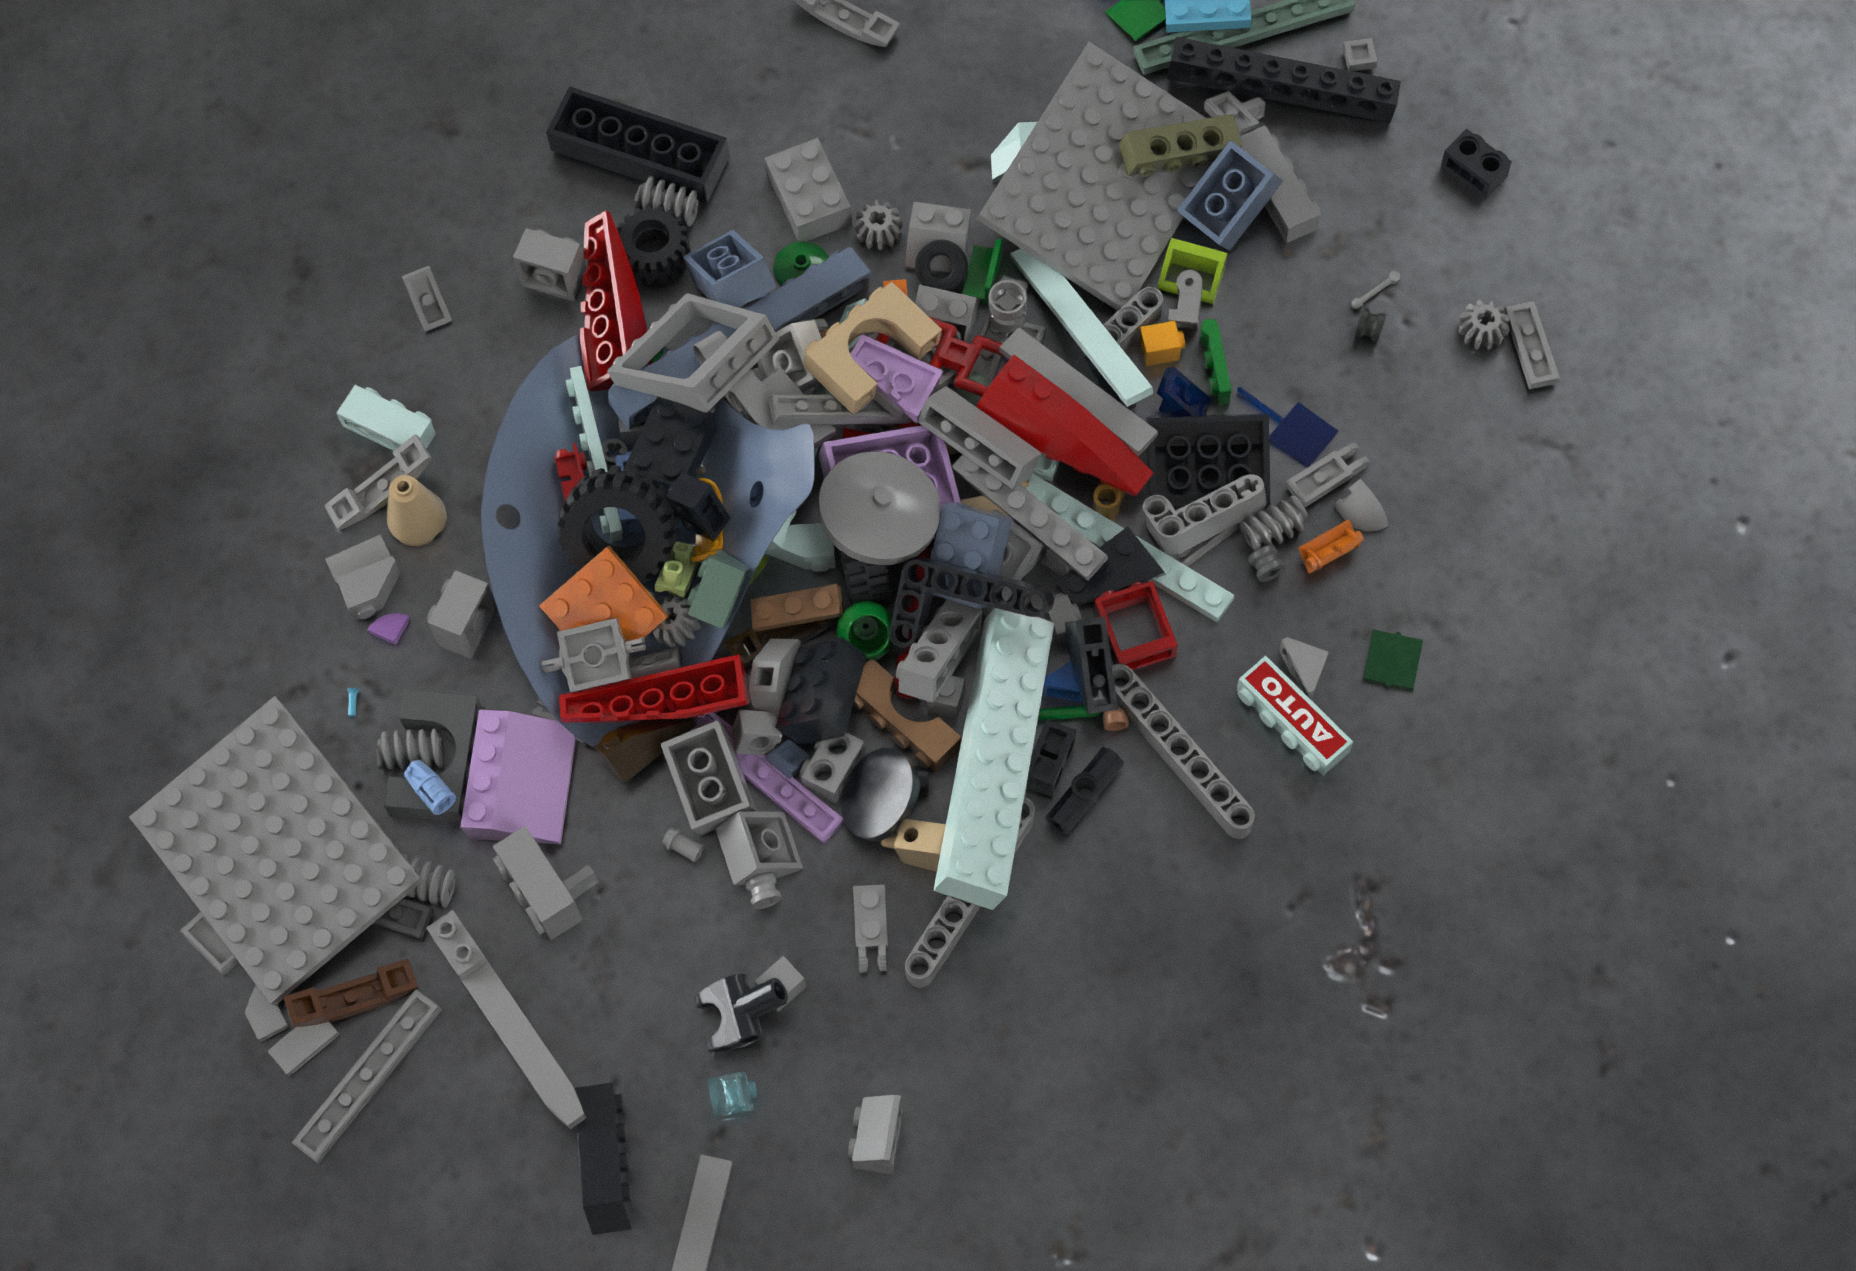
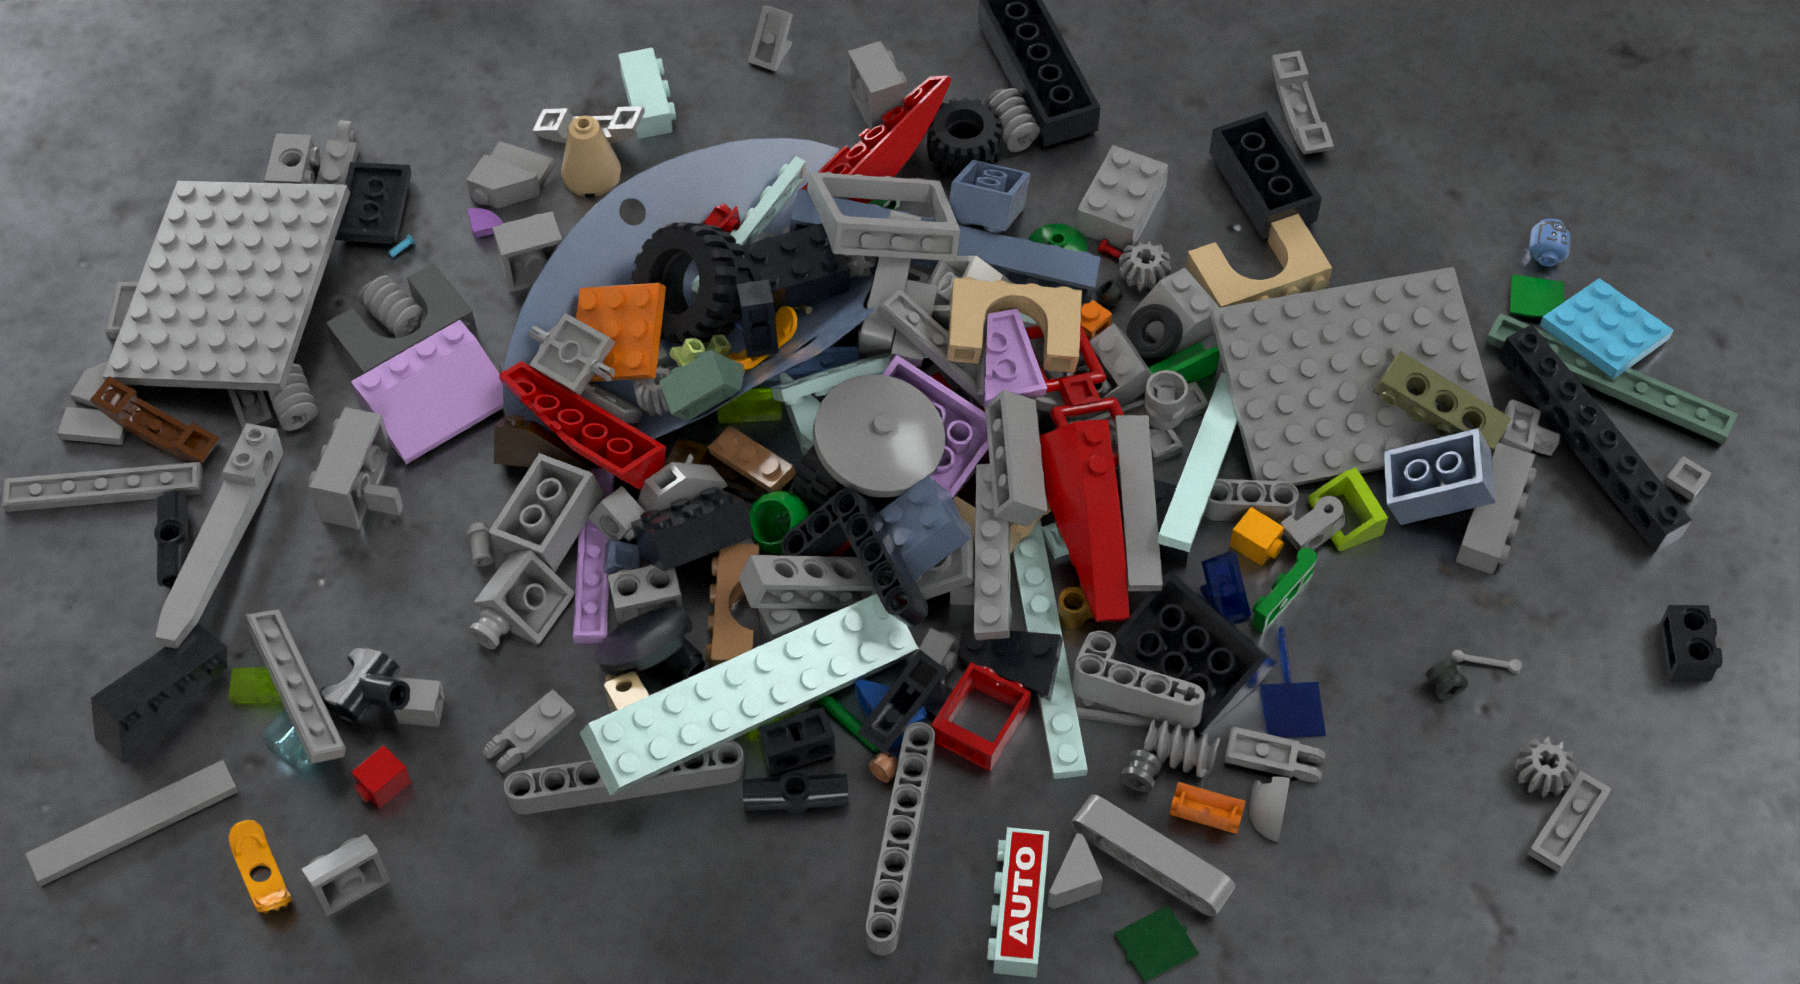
camera: 45 degrees right, 10 degrees down
light blue hinge [404,760,456,815] -> none
none -> black piece [154,490,191,589]
none -> light orange piece [228,820,292,914]
none -> clear neon green plate [229,667,282,703]
none -> light grey tile [245,609,346,764]
none -> light grey brick [265,133,320,184]
none -> light grey plate [316,120,359,185]
none -> black plate [335,162,412,244]
none -> red brick [351,745,411,809]
none -> light grey beam [1070,794,1235,917]
none -> pearl dark grey hinge [1095,279,1123,307]
none -> red piece [1097,239,1123,259]
none -> tan arch [1186,214,1332,307]
none -> black brick [1209,111,1322,239]

